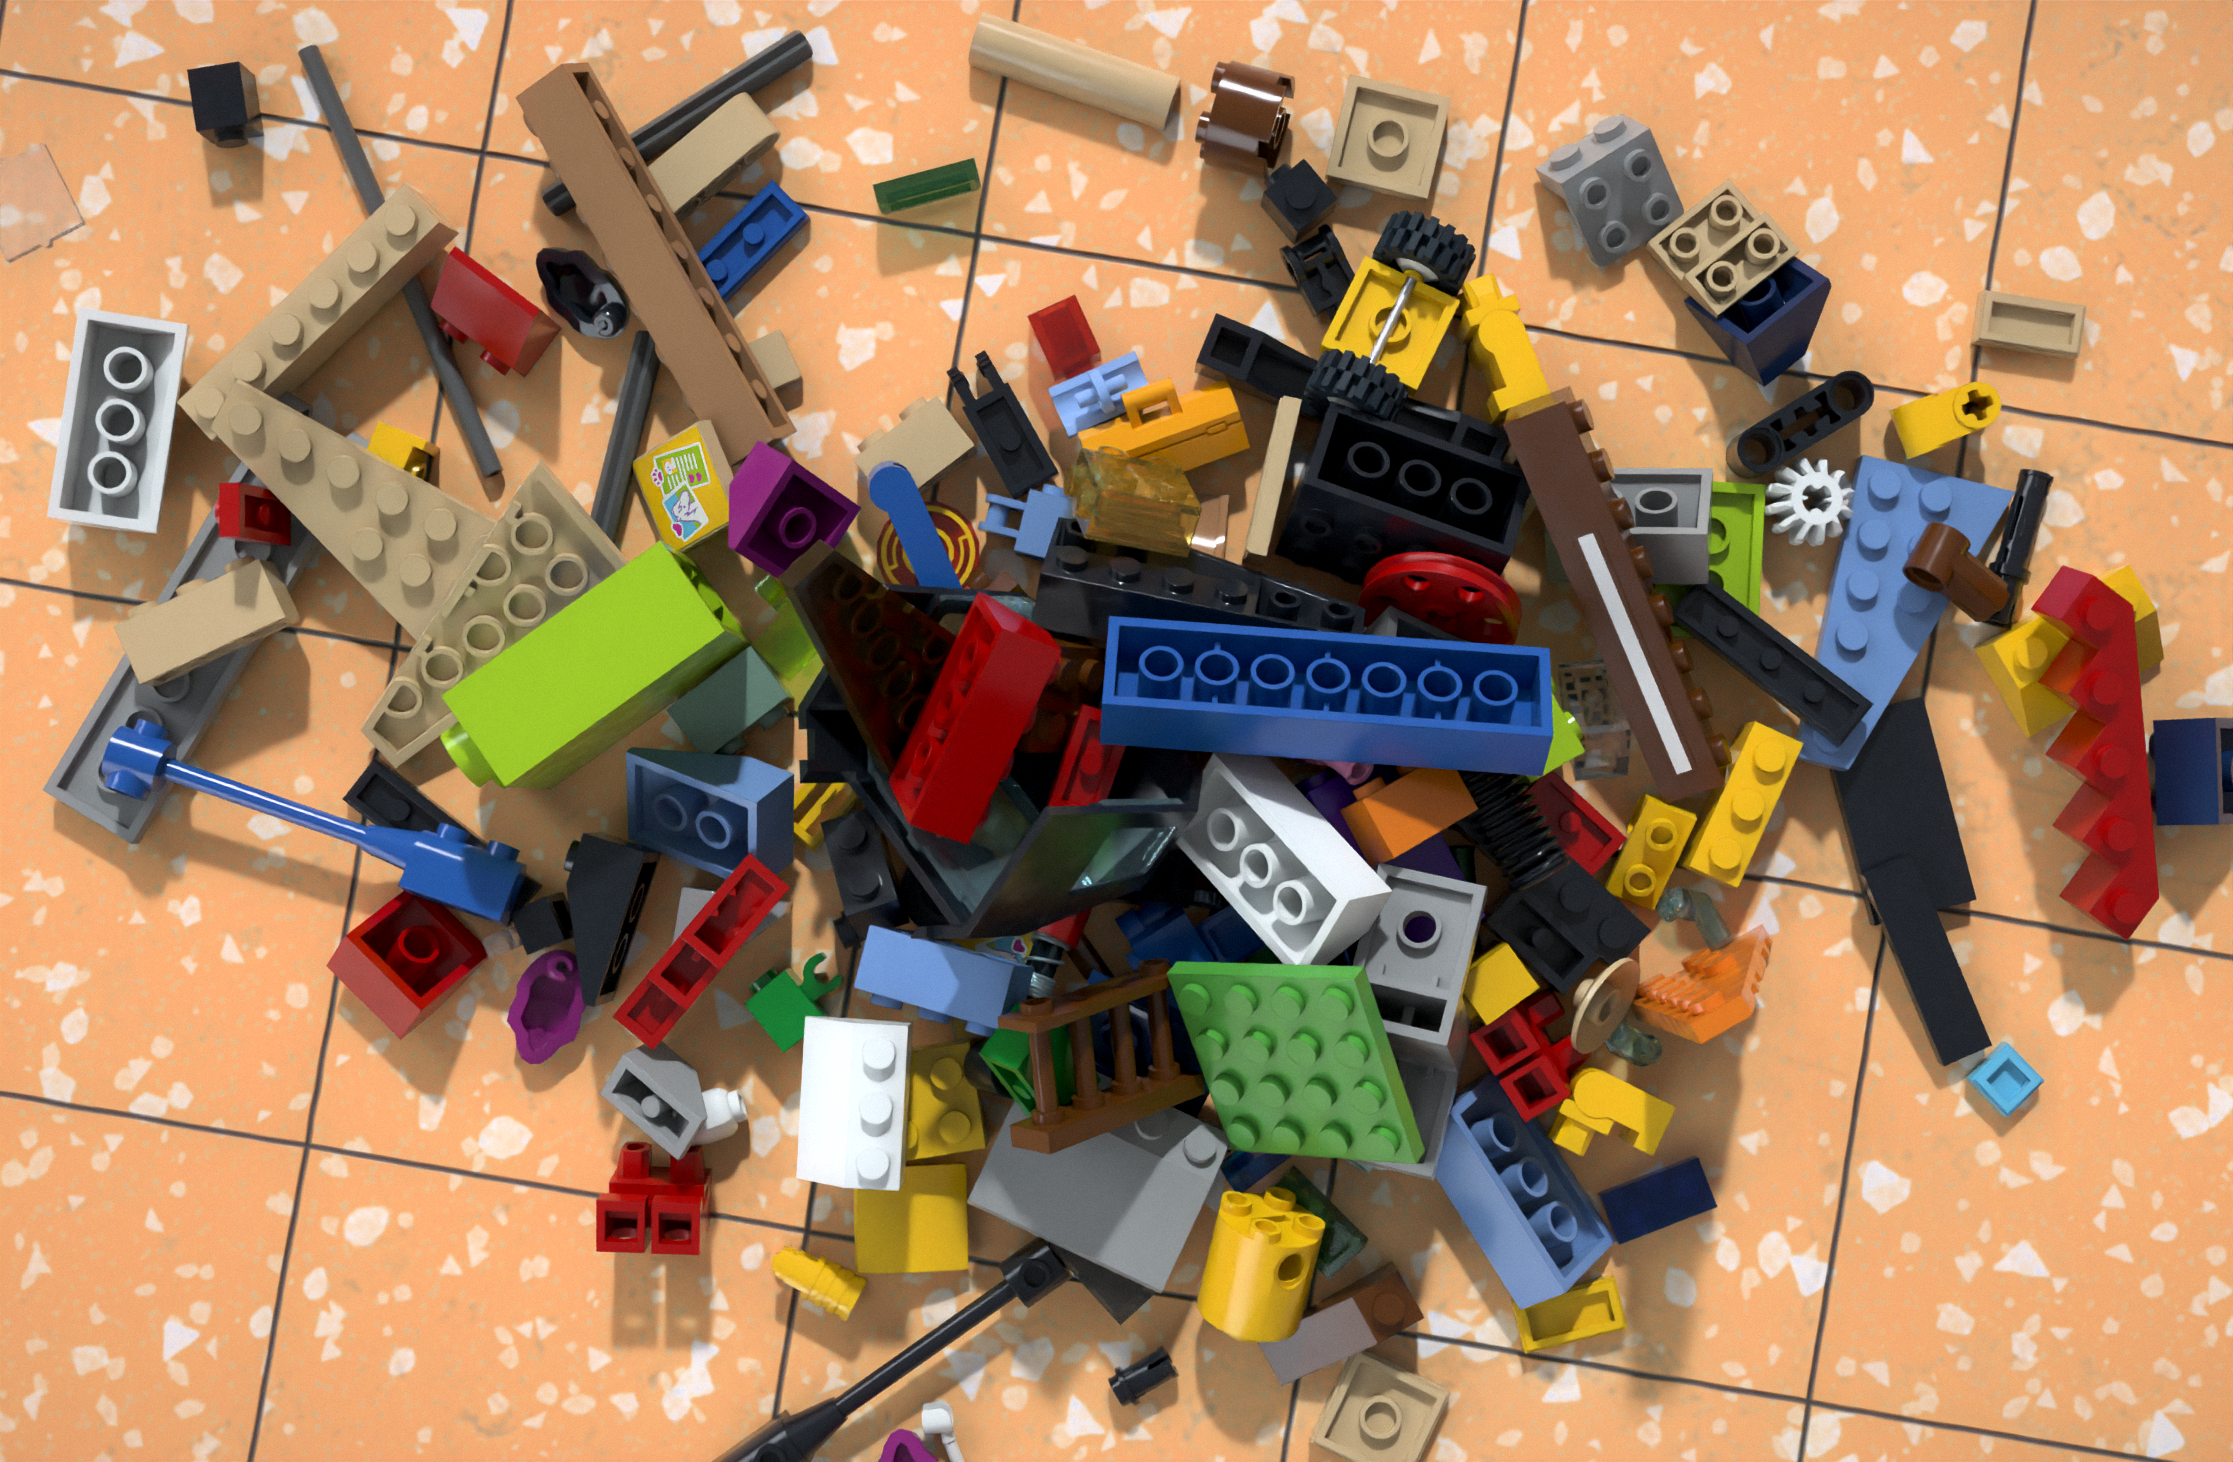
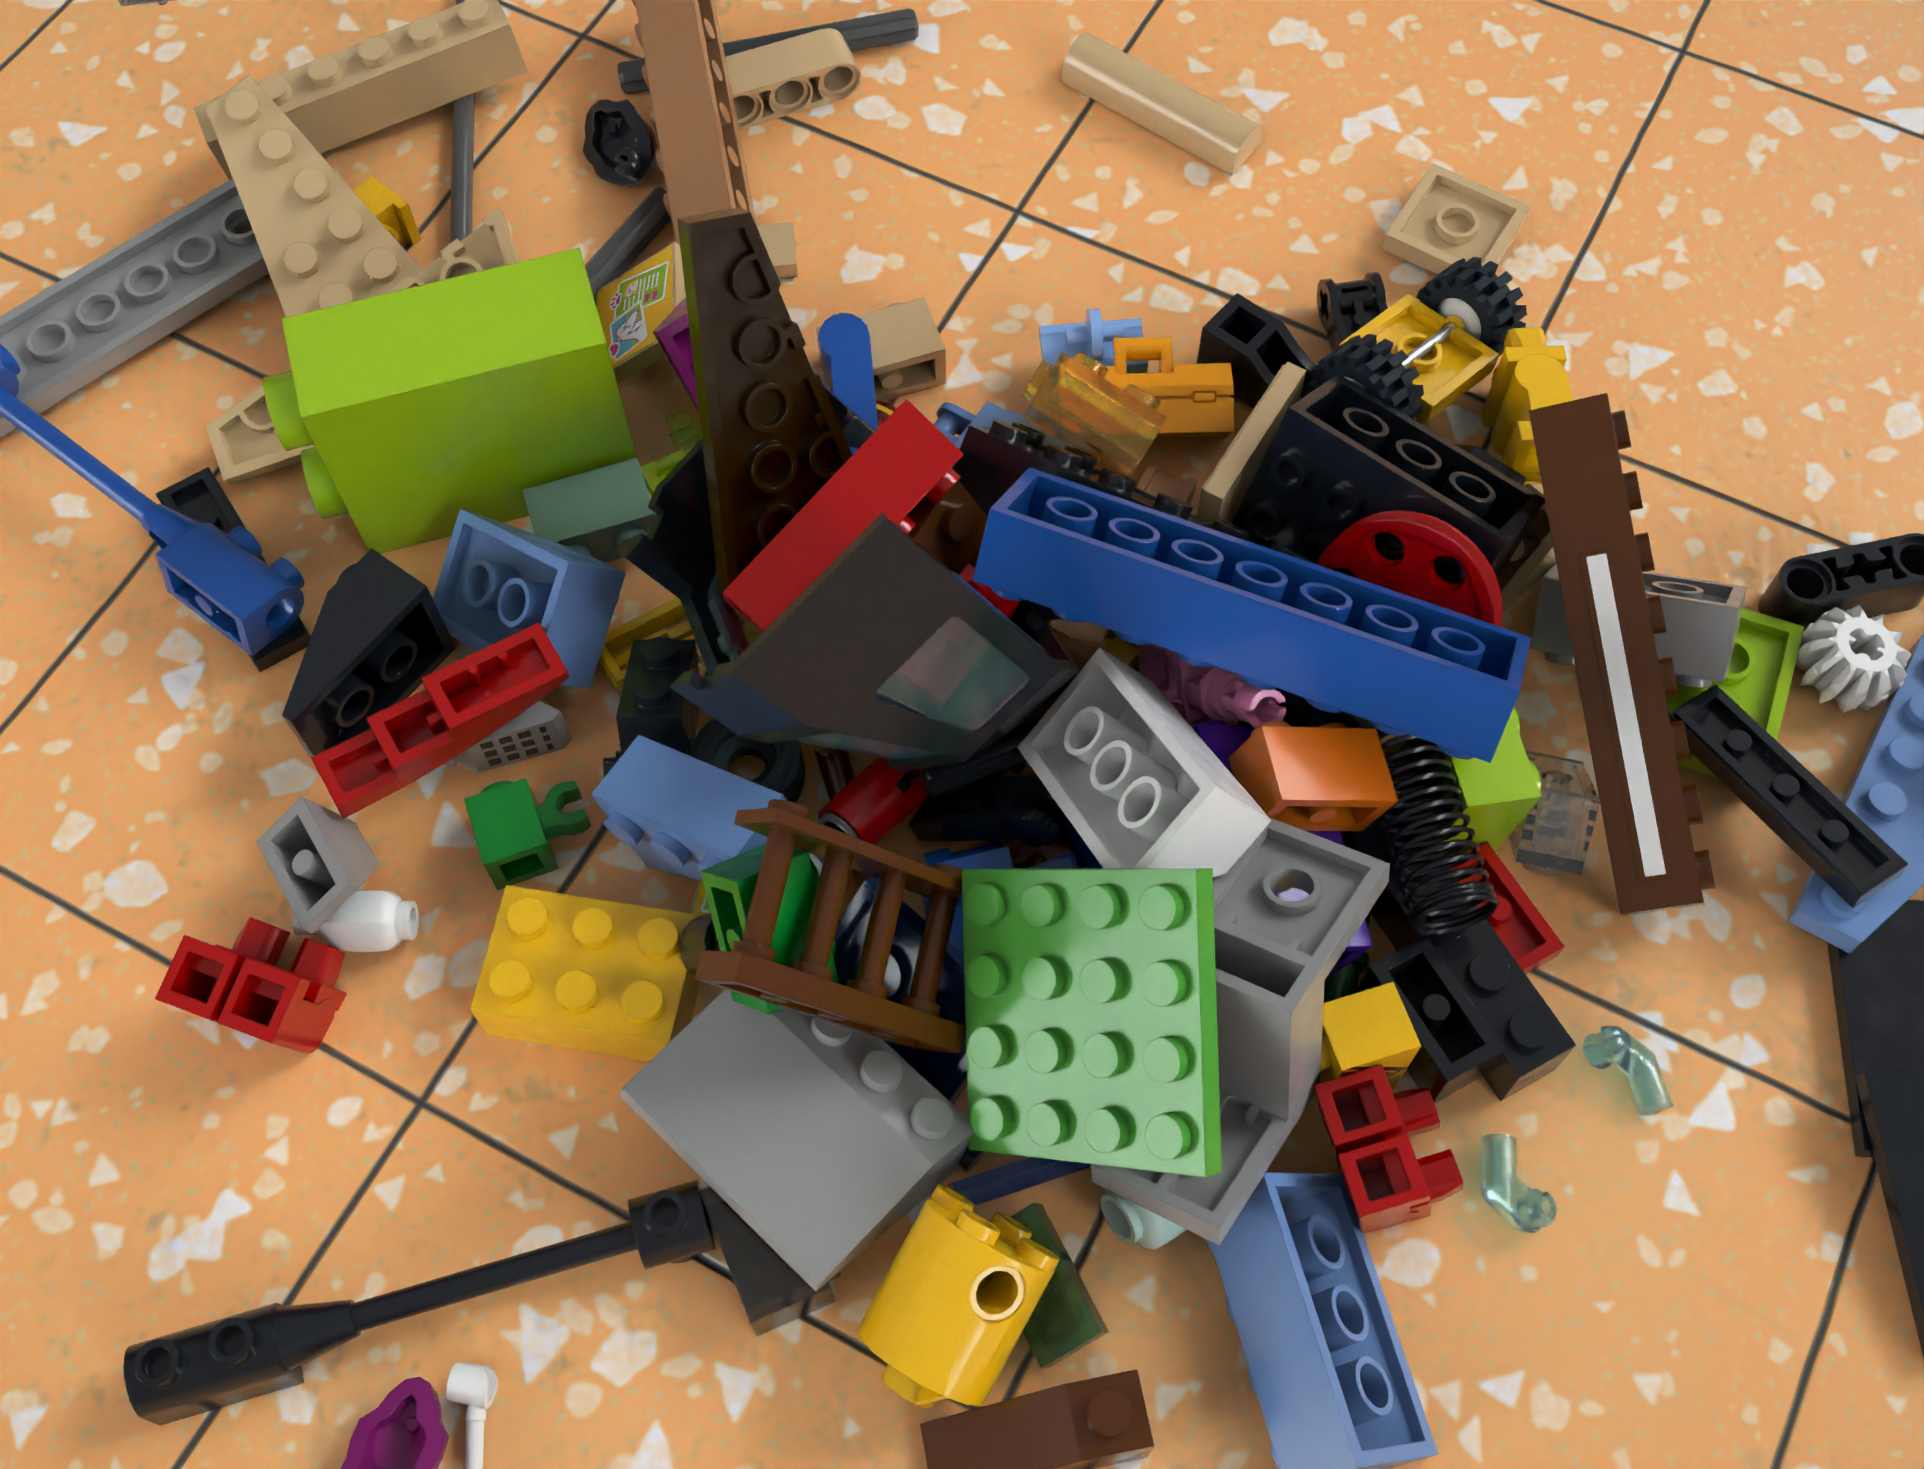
camera: 15 degrees right, 25 degrees down
white slope [47,307,190,534] -> none
tan brick [113,556,301,686] -> none
red plate [215,482,291,546] -> none
red slope [326,891,491,1040] -> none
red slope [430,246,562,378] -> none
black piece [481,892,574,959] -> none
magenta arm [507,949,587,1064] -> none
blue tile [697,180,811,304] -> none
yellow hinge [770,1245,868,1322] -> none
white slope [796,1016,913,1191] -> none
yellow slope [854,1161,968,1273] -> none
clear green tile [873,158,981,215] -> none
black hinge [946,350,1059,500] -> none
clear red brick [1027,295,1102,382] -> none
black pin [1108,1346,1179,1407] -> none
reddish brown brick [1195,61,1295,180] -> none
black brick [1261,159,1338,245] -> none
light grey bracket [1535,114,1684,267] -> none
yellow hips [1546,1064,1677,1156] -> none
tan dish [1571,958,1640,1054] -> none
clear blue tile [1597,1155,1717,1245] -> none
yellow plate [1604,793,1697,911] -> none
orange wing [1630,924,1772,1044] -> none
tan slope [1645,178,1800,318] -> none
yellow brick [1677,721,1804,888] -> none
dark blue slope [1684,256,1832,387] -> none

